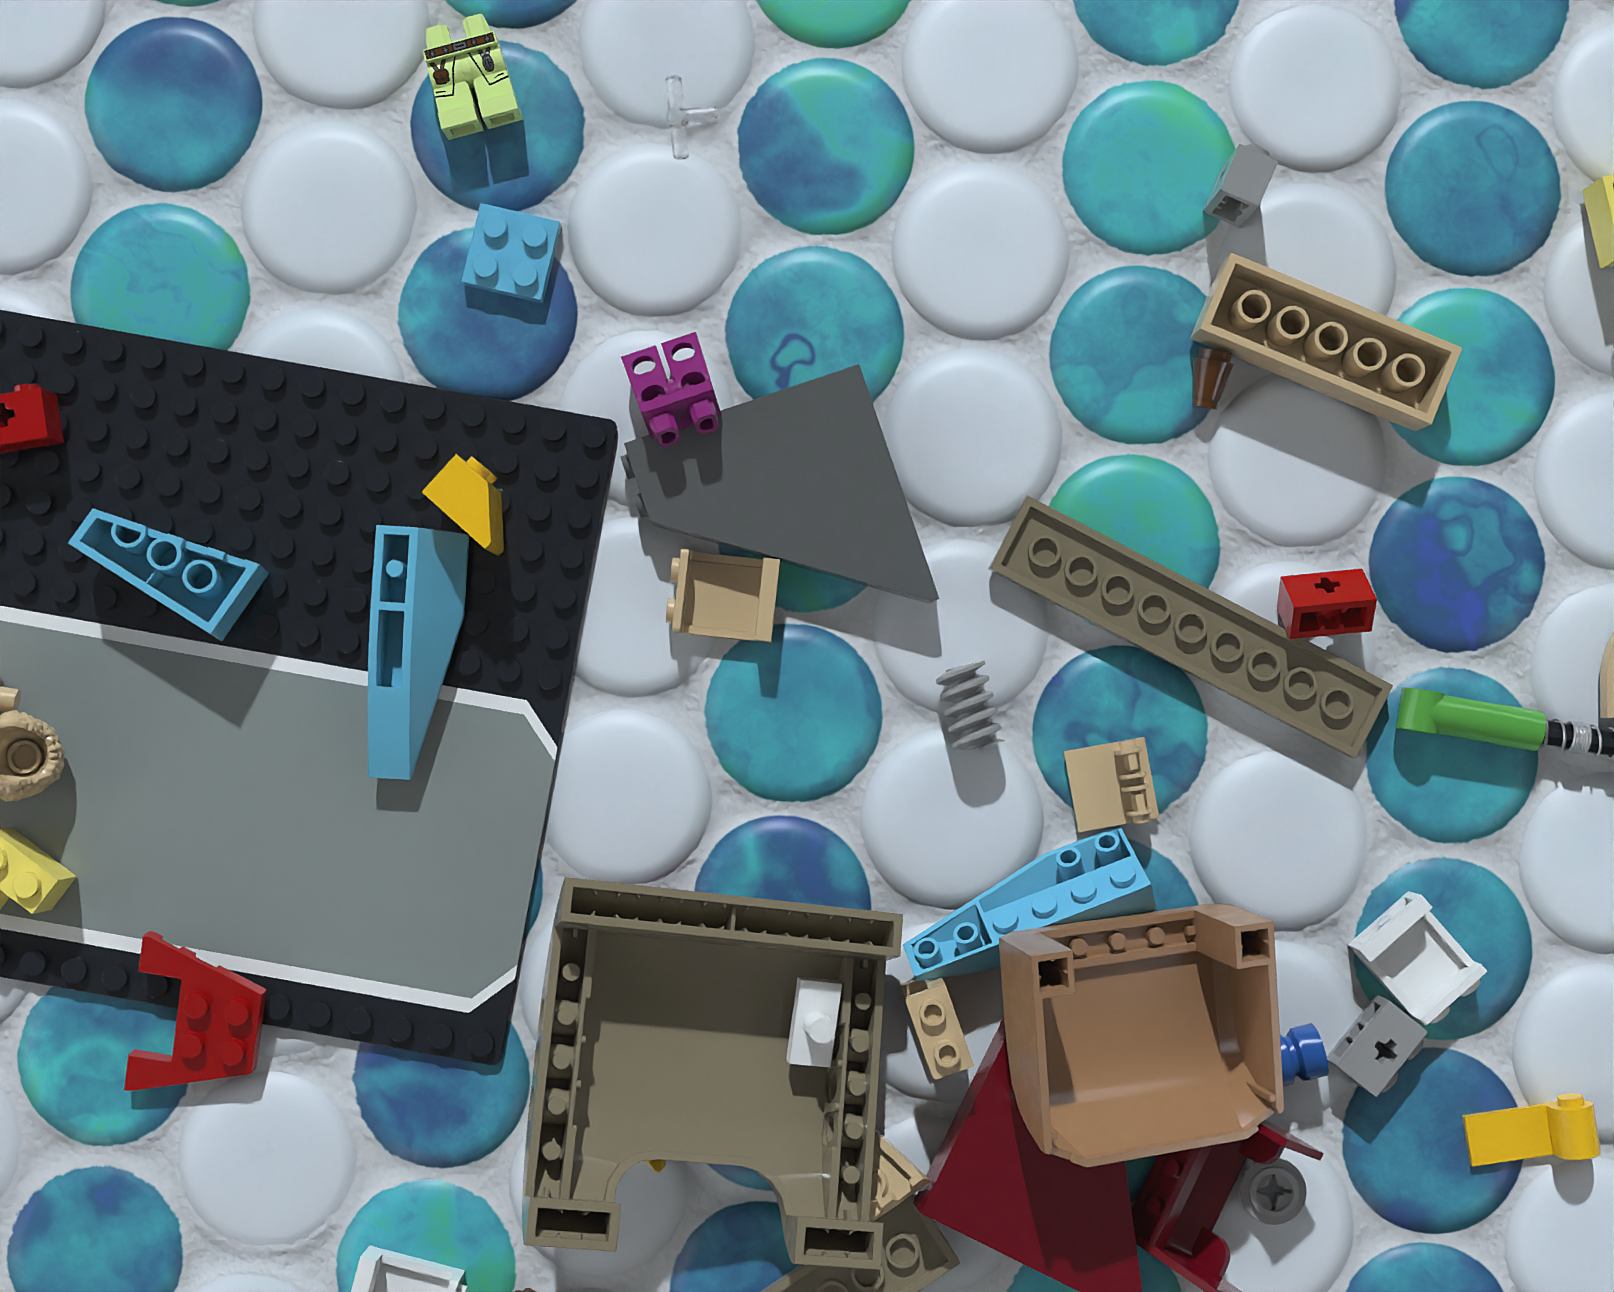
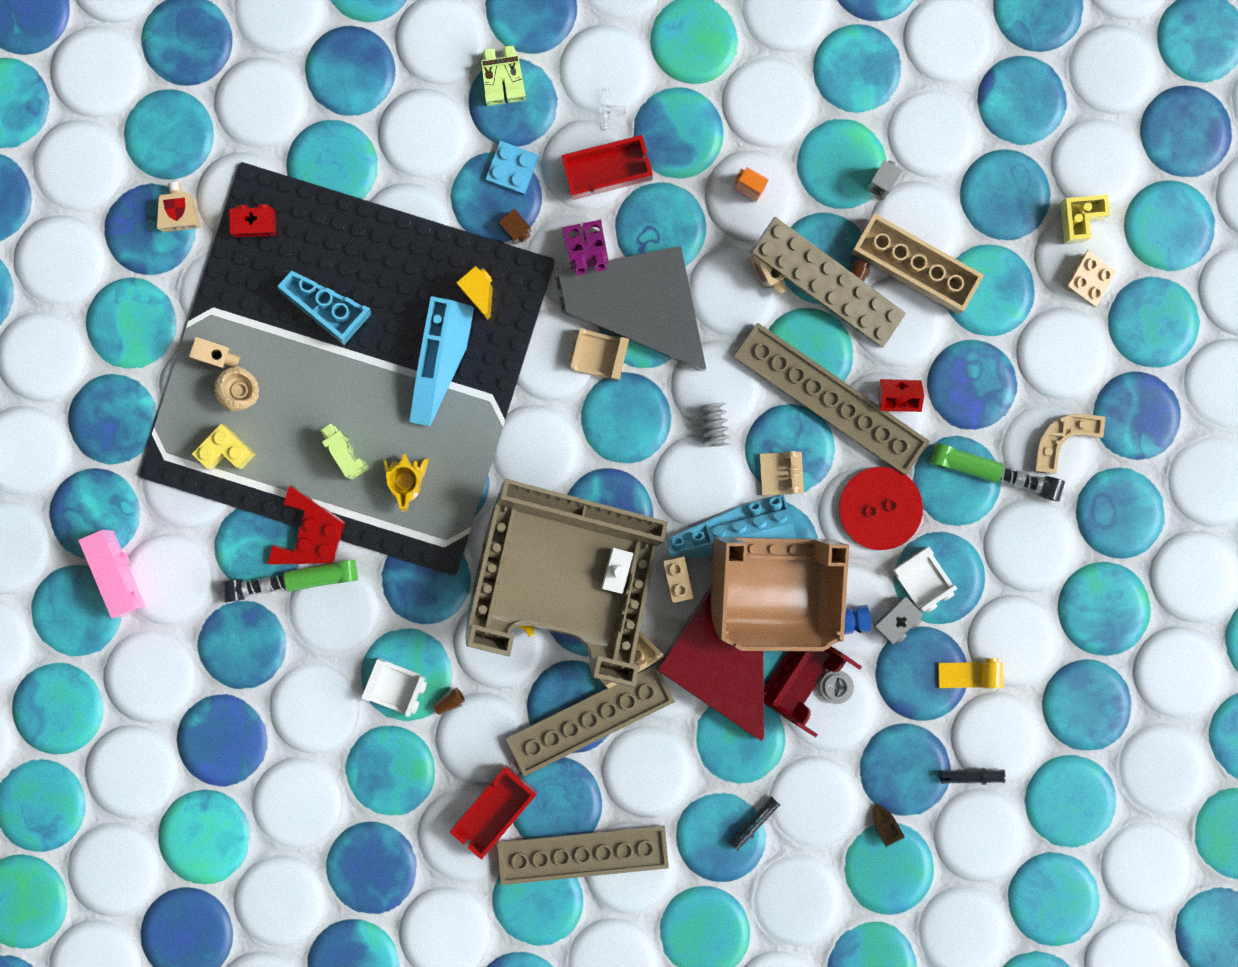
camera: 15 degrees right, 0 degrees up
none -> piece [221,560,359,603]
none -> yellowish green hips [320,424,370,480]
none -> yellow piece [383,454,429,512]
none -> reddish brown brick [499,208,532,244]
none -> red piece [561,135,653,200]
none -> orange brick [734,167,769,202]
none -> tan torso [748,255,787,296]
none -> dark tan plate [750,217,906,348]
none -> red plate [839,467,923,550]

